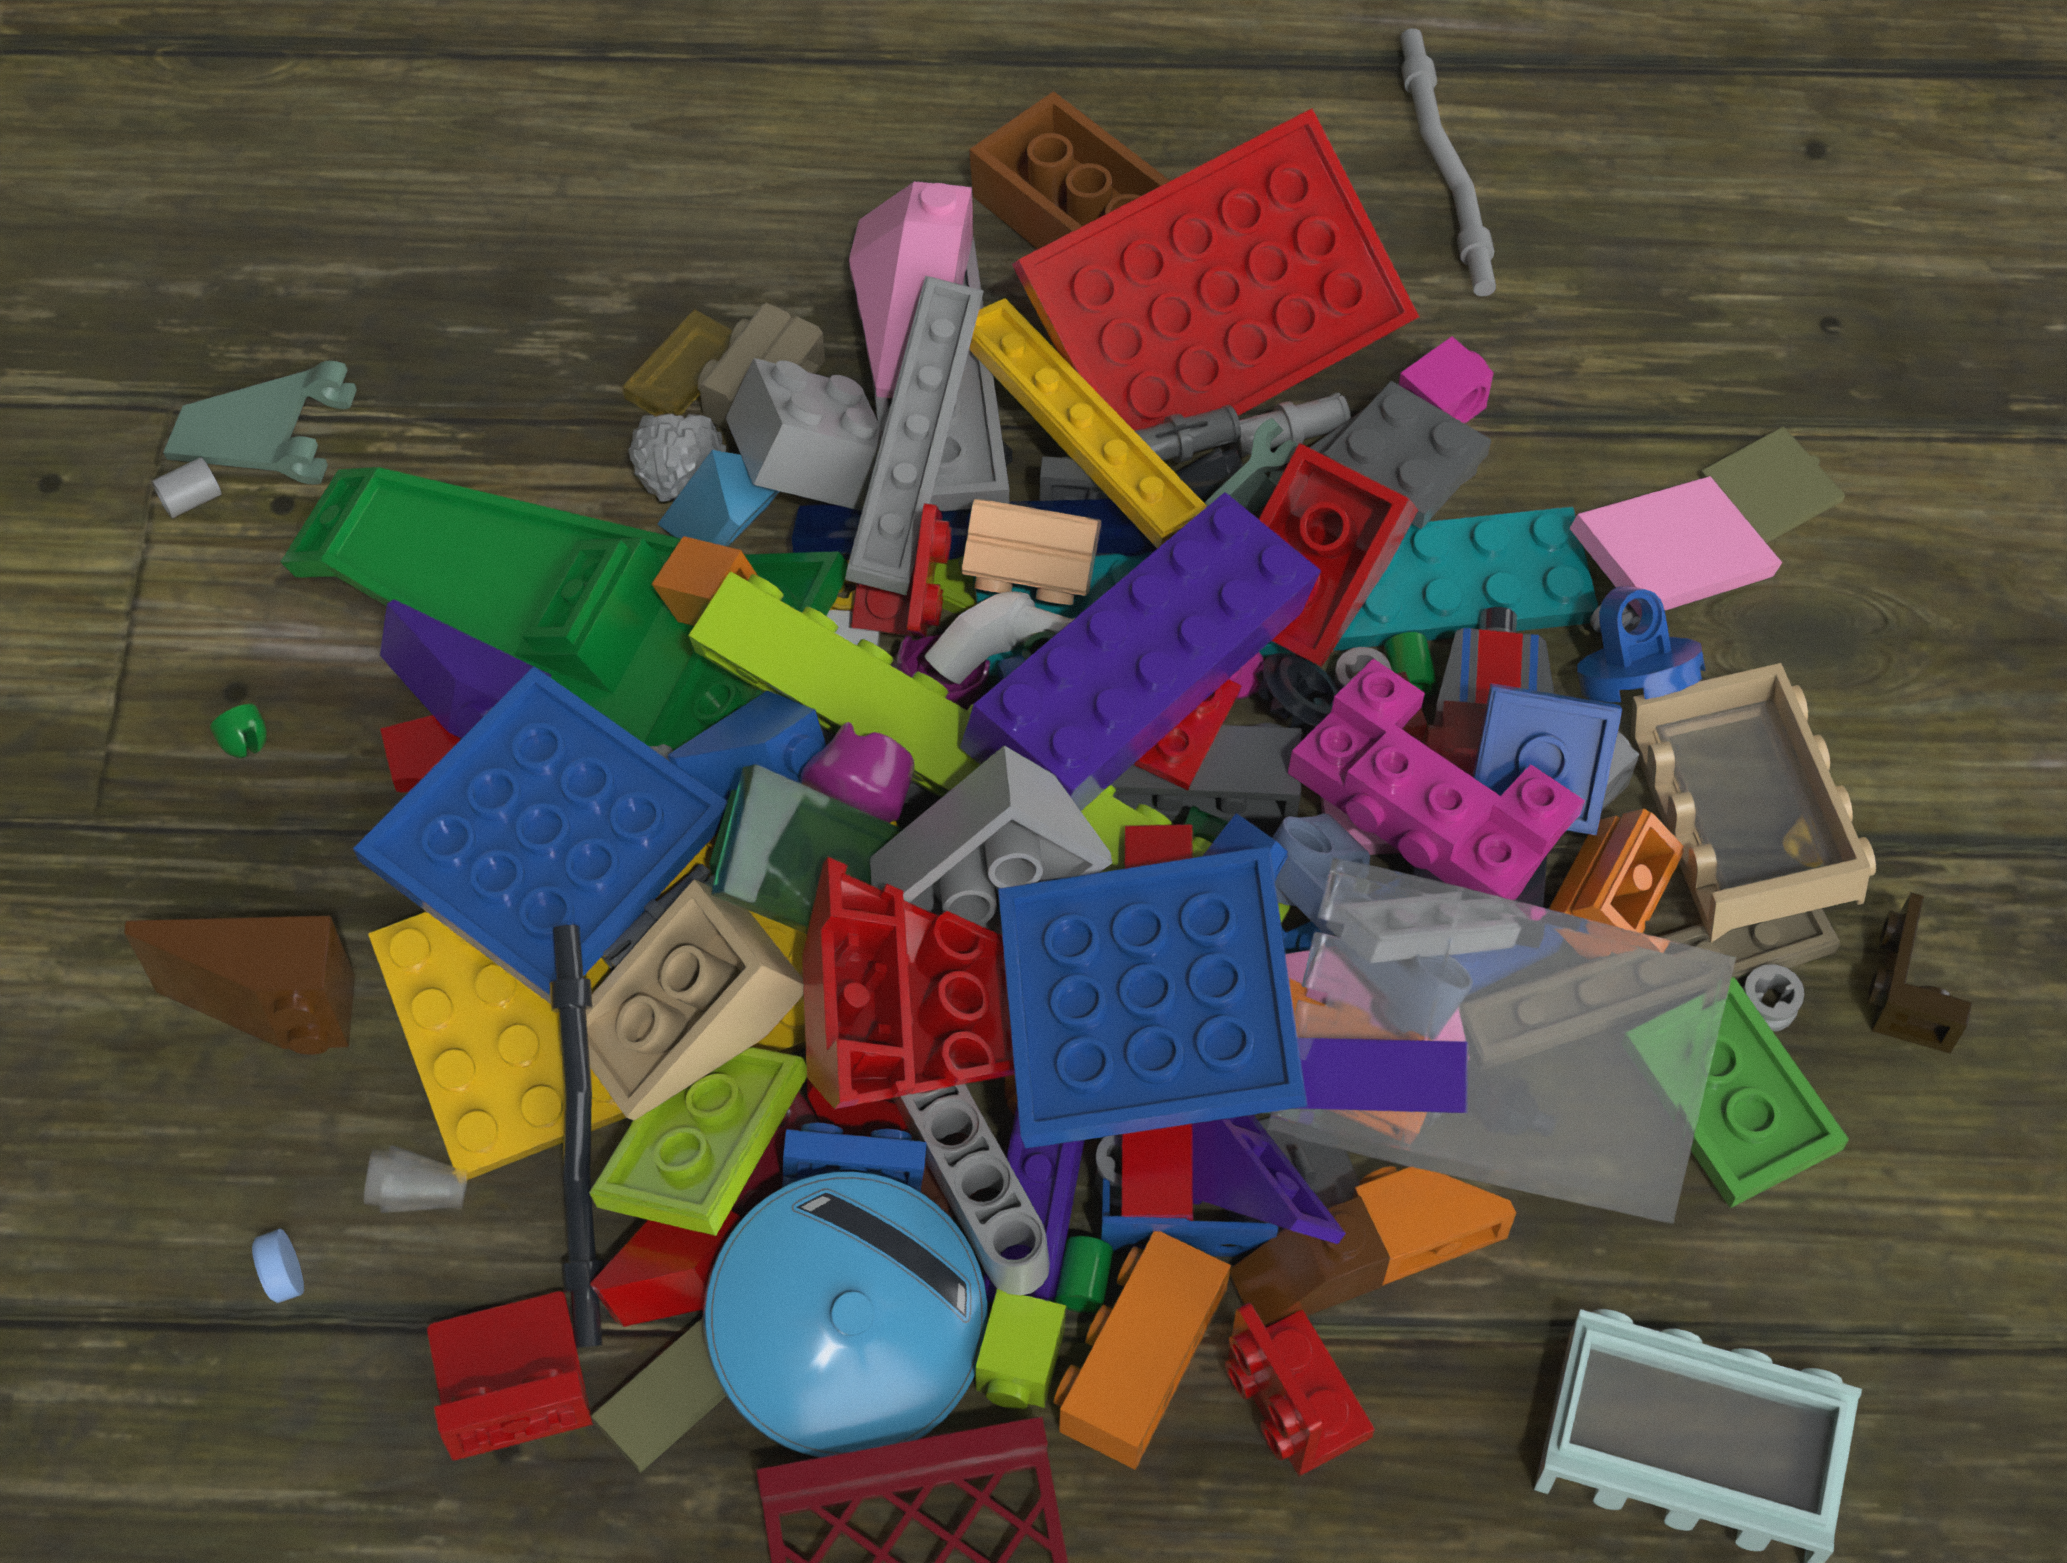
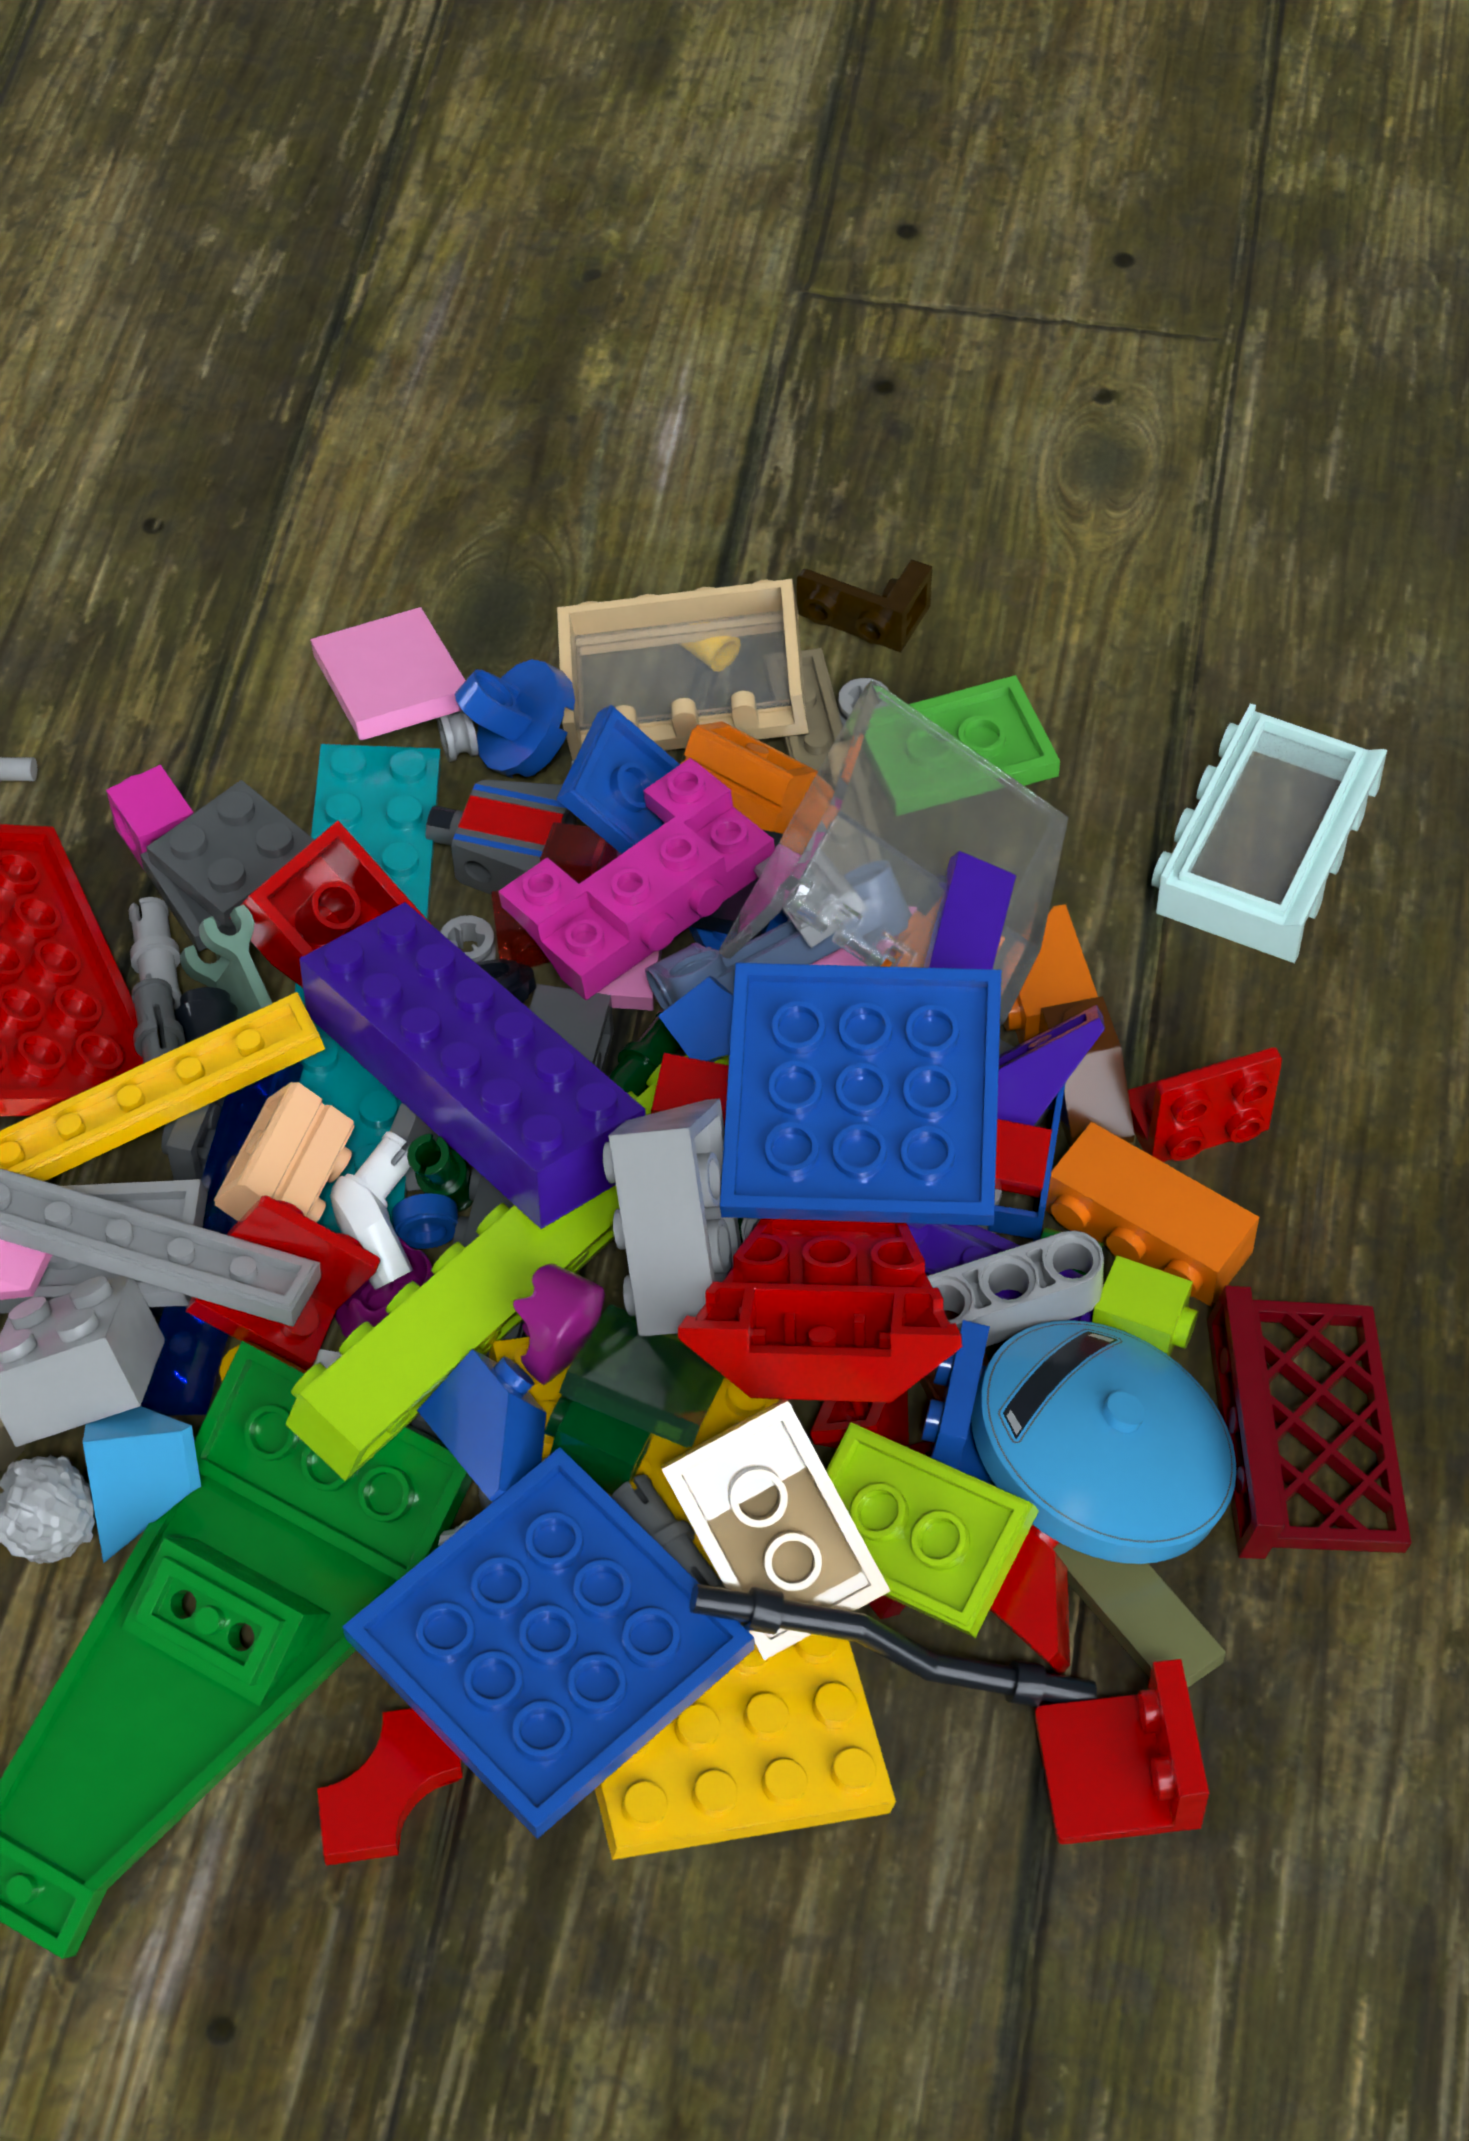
camera: 80 degrees left, 5 degrees down
reddish brown slope [124,916,355,1055] -> none
green hinge [210,704,267,759] -> none
light blue tile [252,1229,304,1303] -> none
clear cone [364,1145,468,1213] -> none
dark purple slope [380,599,551,738] -> none
orange brick [652,536,758,626] -> none
green hinge [1384,632,1438,700] -> none
olive piece [1699,426,1845,543] -> none

